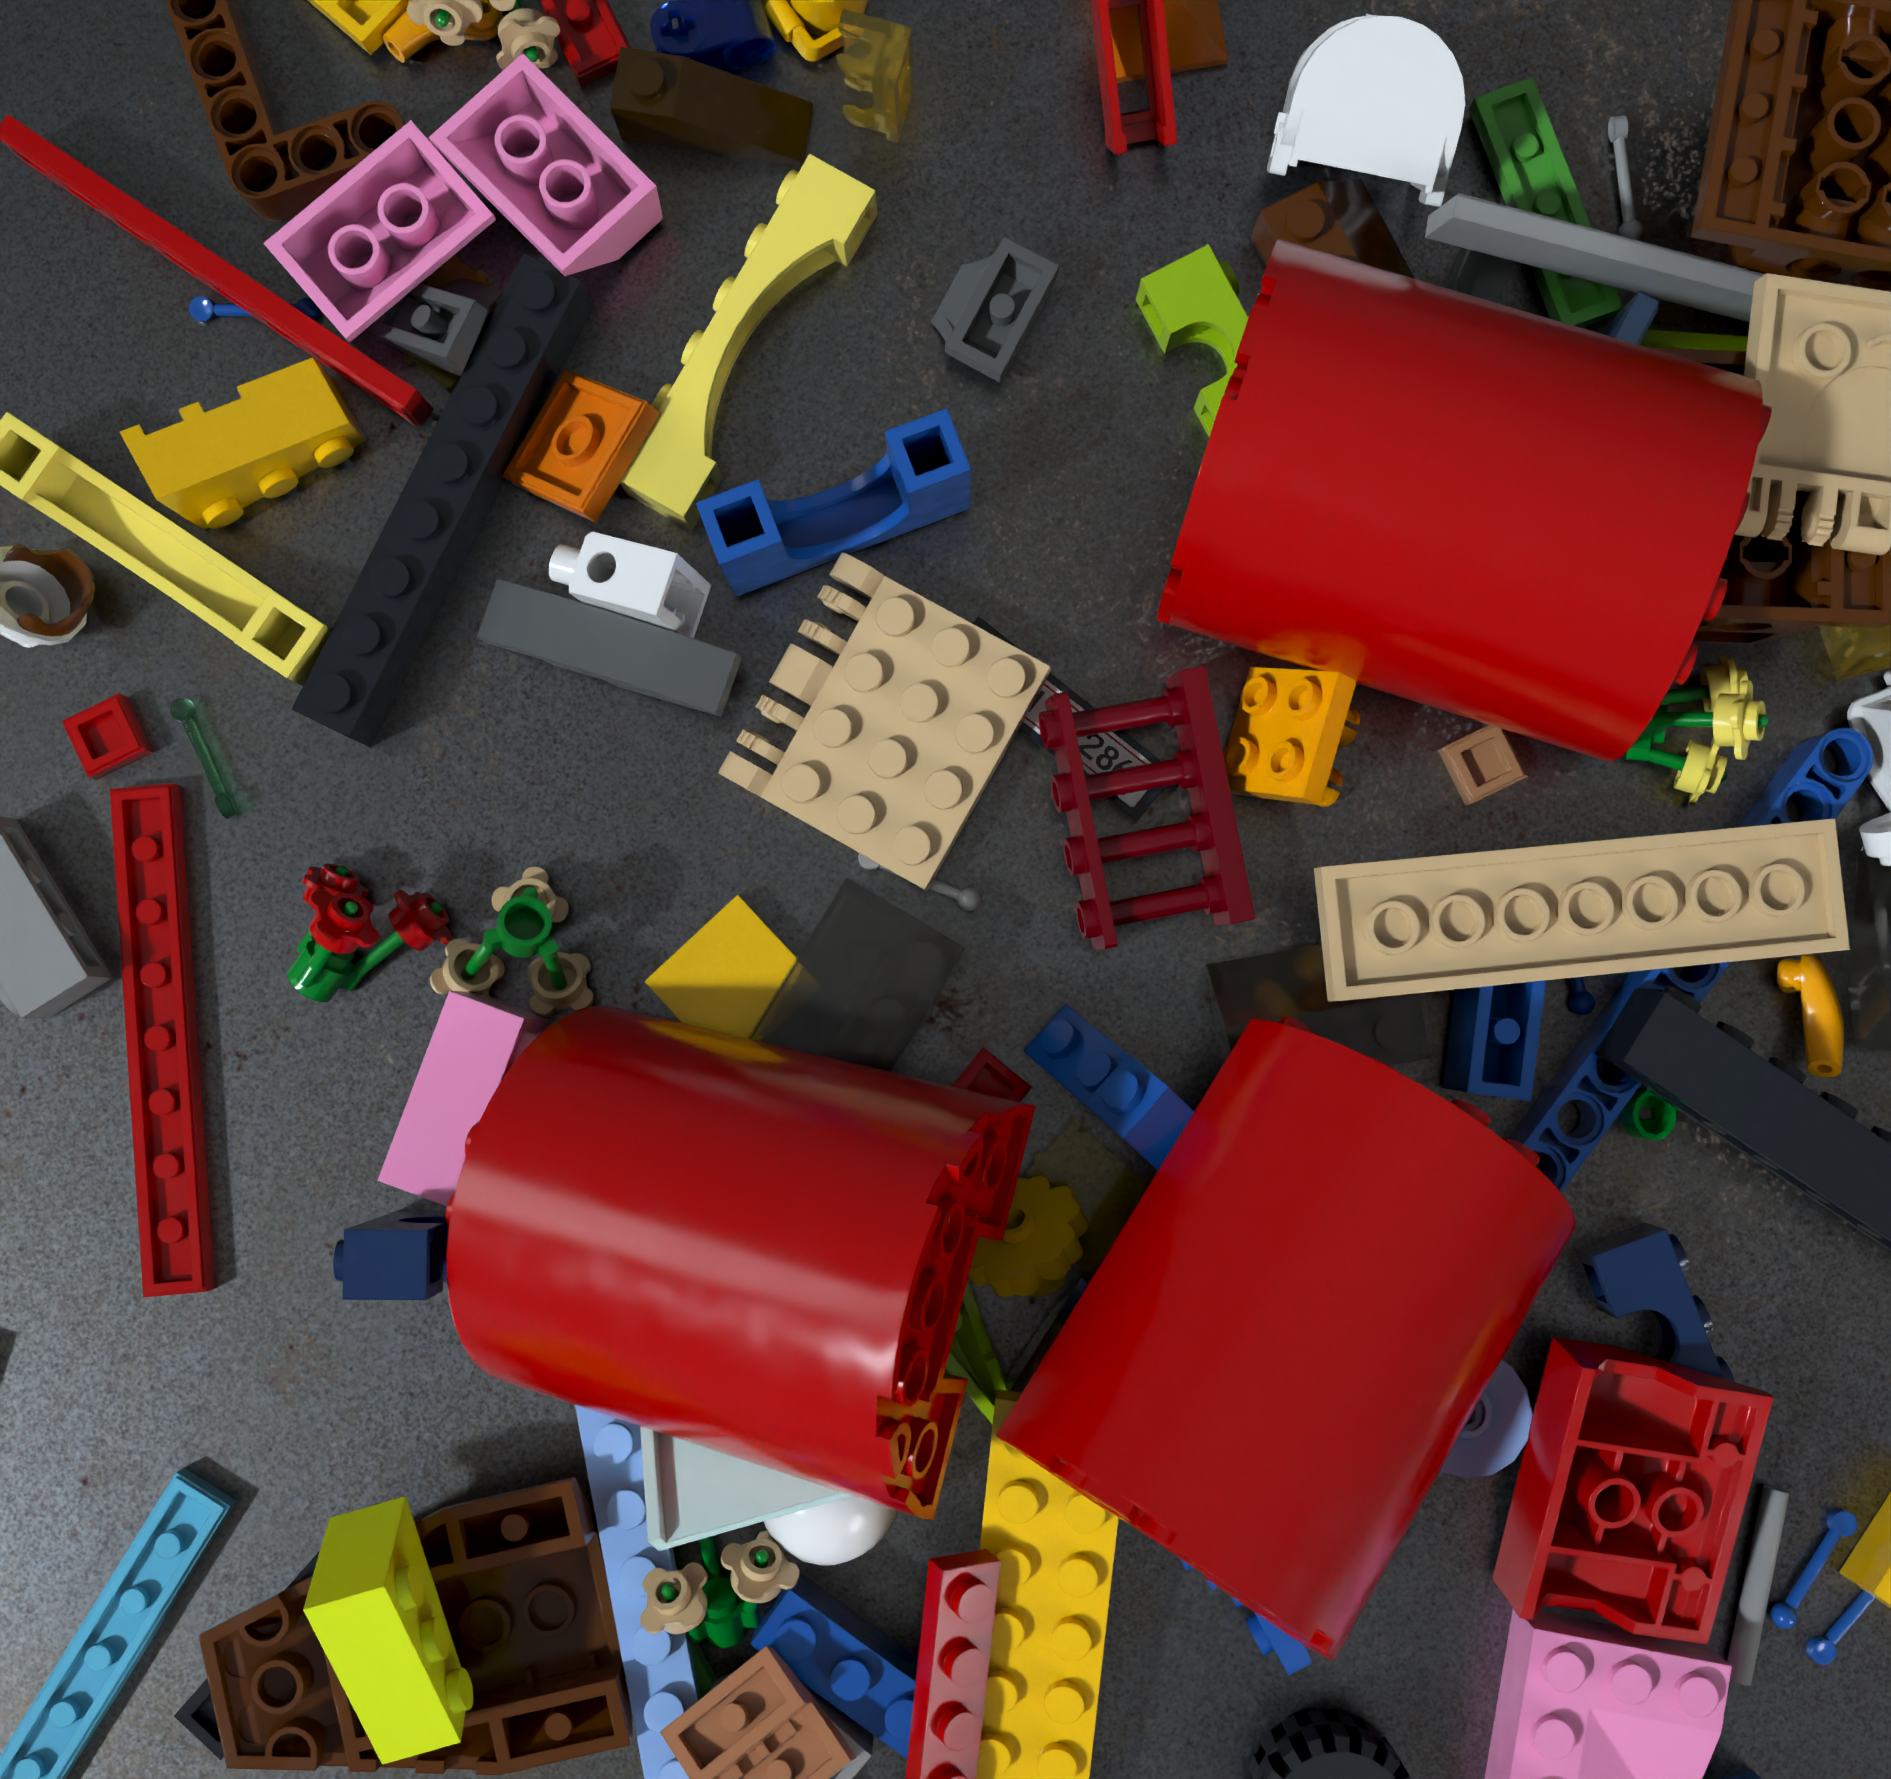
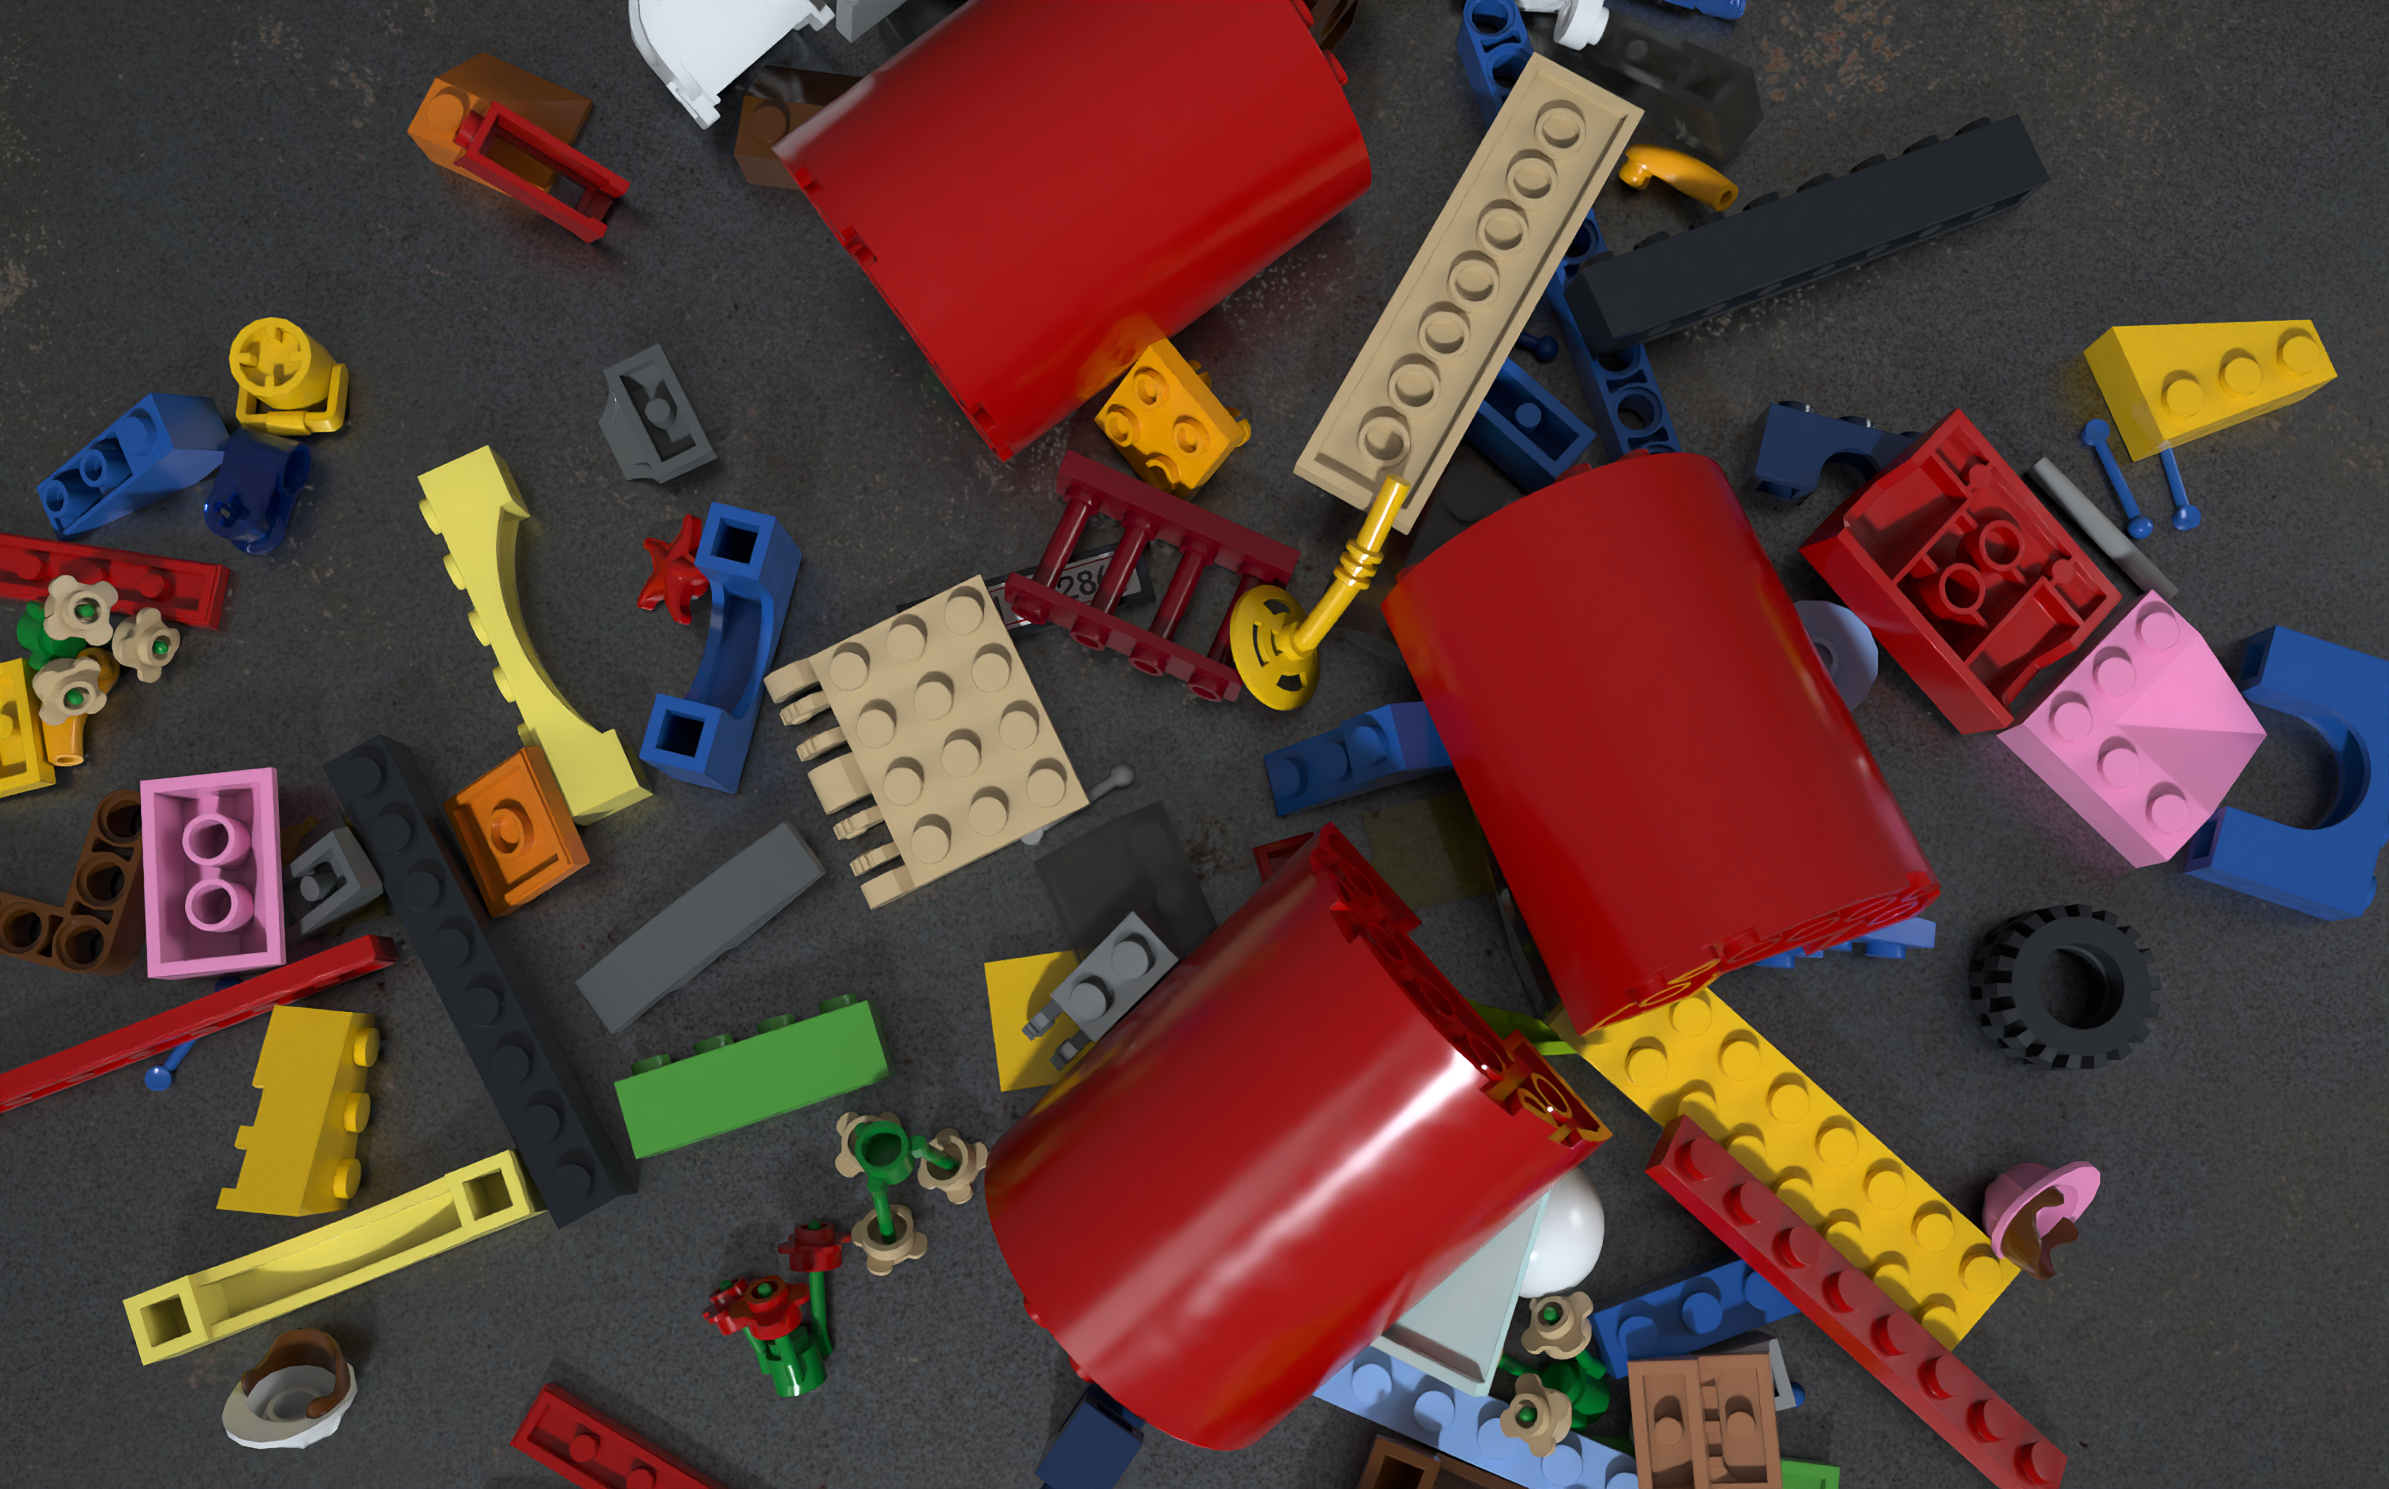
camera: 60 degrees left, 5 degrees down
red tile [62,693,153,780] -> none
clear green hinge [170,698,239,819] -> none
bright pink brick [377,991,550,1206] -> none
bright pink slope [429,53,663,276] -> none
white torso [549,532,711,638] -> none
dark brown slope [610,47,814,167] -> none
clear yellow hinge [836,9,914,143] -> none
yellow plant [969,1176,1089,1298] -> none
lime arch [1136,244,1249,437] -> none
medium nougat tile [1438,725,1528,806] -> none
green hinge [1618,1088,1676,1141] -> none
light yellow plant [1626,656,1768,806] -> none
none -> bright green brick [614,993,898,1159]
none -> red animal [637,514,710,625]
none -> dark grey hinge [1021,905,1187,1071]
none -> yellow dish [1230,473,1412,711]

